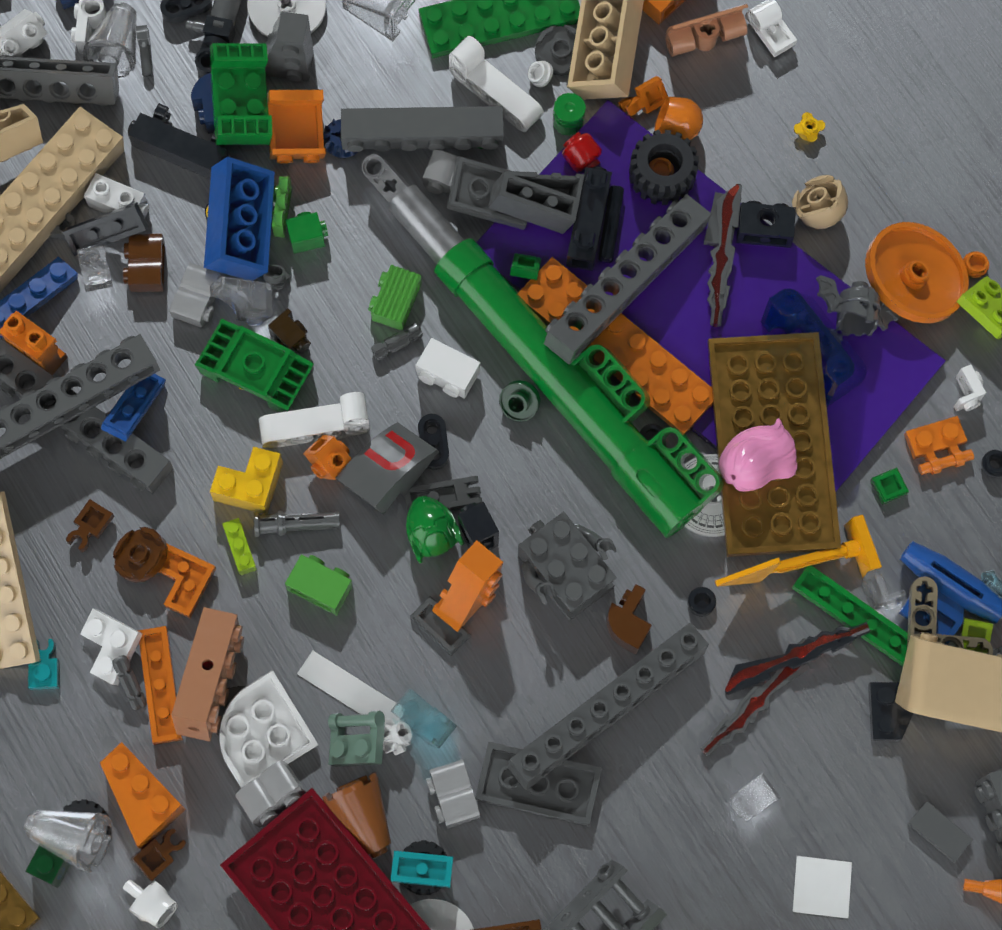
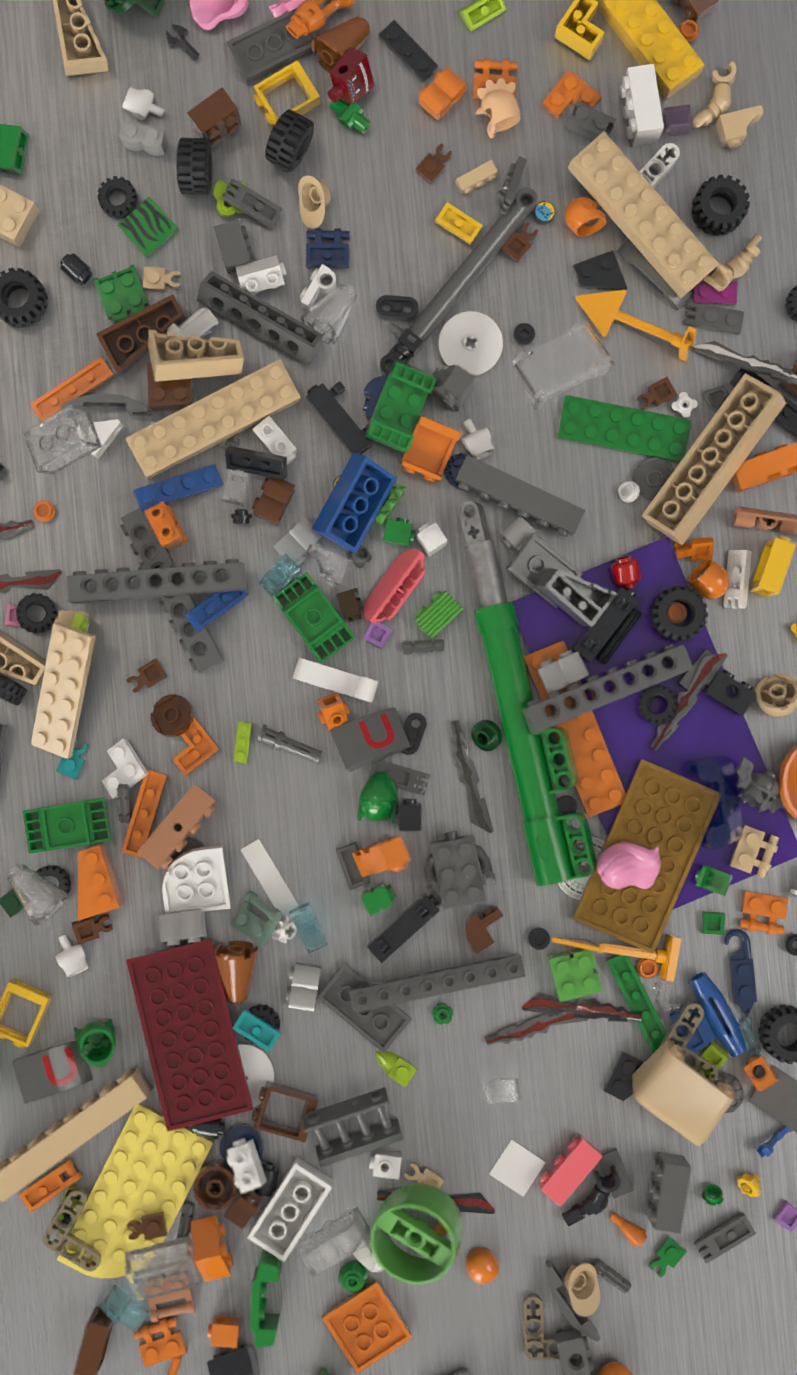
camera: 30 degrees right, 15 degrees up
dark grey bar [136,25,153,77] -> none
yellow brick [210,447,283,514] -> none
bright green brick [285,554,353,616] -> none
white brick [416,338,480,399] -> none
white beam [449,36,544,132] -> none
green tile [510,253,542,280] -> none
green piece [553,93,586,136] -> none
none -> green plate [22,798,111,854]
none -> black plate [231,509,252,524]
none -> clear light blue brick [259,554,301,597]
none -> green brick [361,882,396,916]
none -> coral brick [363,549,425,624]
none -> medium lavender plate [363,622,392,648]
none -> black brick [367,893,440,963]
none -> lime plate [375,1051,418,1087]
none -> white brick [417,522,448,557]
none -> green plate [432,1003,453,1025]
none -> dark grey sword [450,720,493,833]
none -> white piece [462,419,495,460]
none -> light grey brick [537,650,589,694]
none -> coral brick [539,1134,603,1207]
none -> bright green piece [547,948,603,1002]
none -> black piece [562,1164,621,1226]
none -> orange plate [636,958,658,978]
none -> black tyre [638,685,679,725]
none -> green bracket [695,865,733,896]
none -> white hinge [724,550,752,609]
none -> dark blue plate [725,929,757,1017]
none -> tan plate [729,825,779,879]
none -> yellow window [749,536,796,598]

